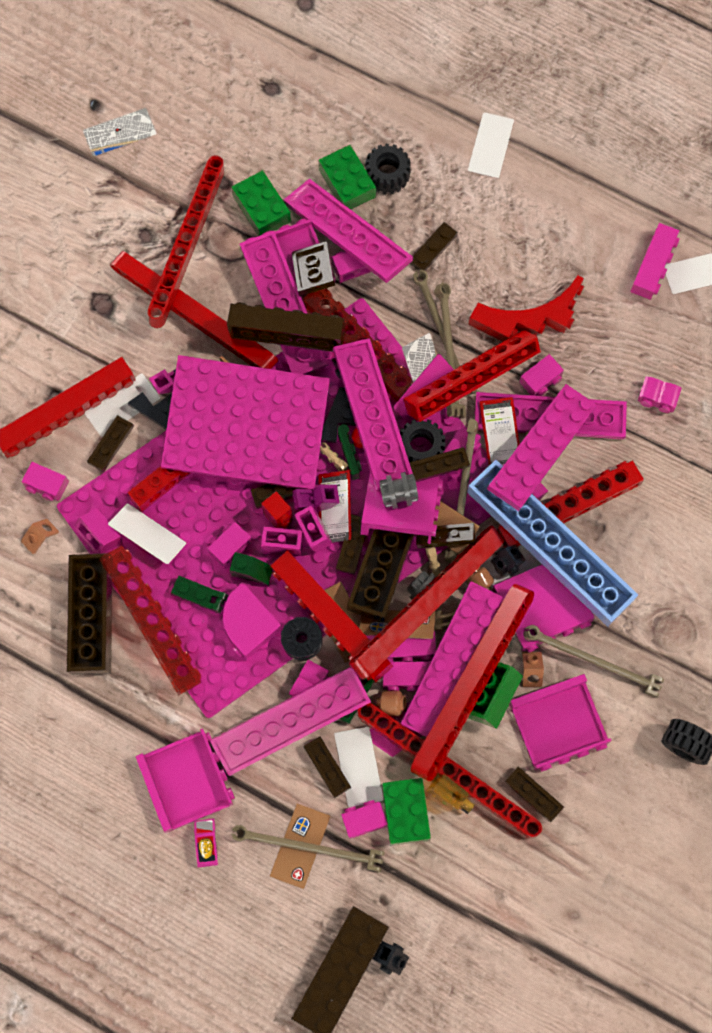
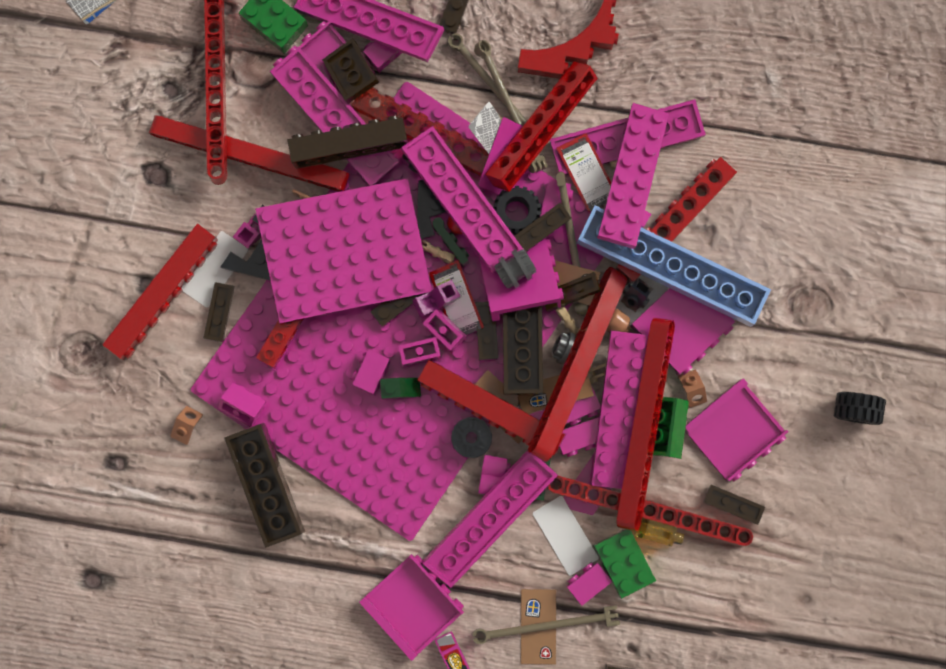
camera: 20 degrees left, 10 degrees up
dark pink brick [21,462,69,501] -> none
clear red brick [100,546,202,697] -> none
white sticker [108,504,186,564] -> none
dark green plate [171,576,229,614] -> none
dark pink brick [223,582,282,660] -> none
red brick [261,491,293,529] -> none
dark brown plate [303,736,351,799] -> none
nougat head [376,690,407,716] -> none
dark pink brick [519,354,564,396] -> none
dark tan hinge [523,625,664,698] -> none
dark pink brick [637,376,682,413] -> none

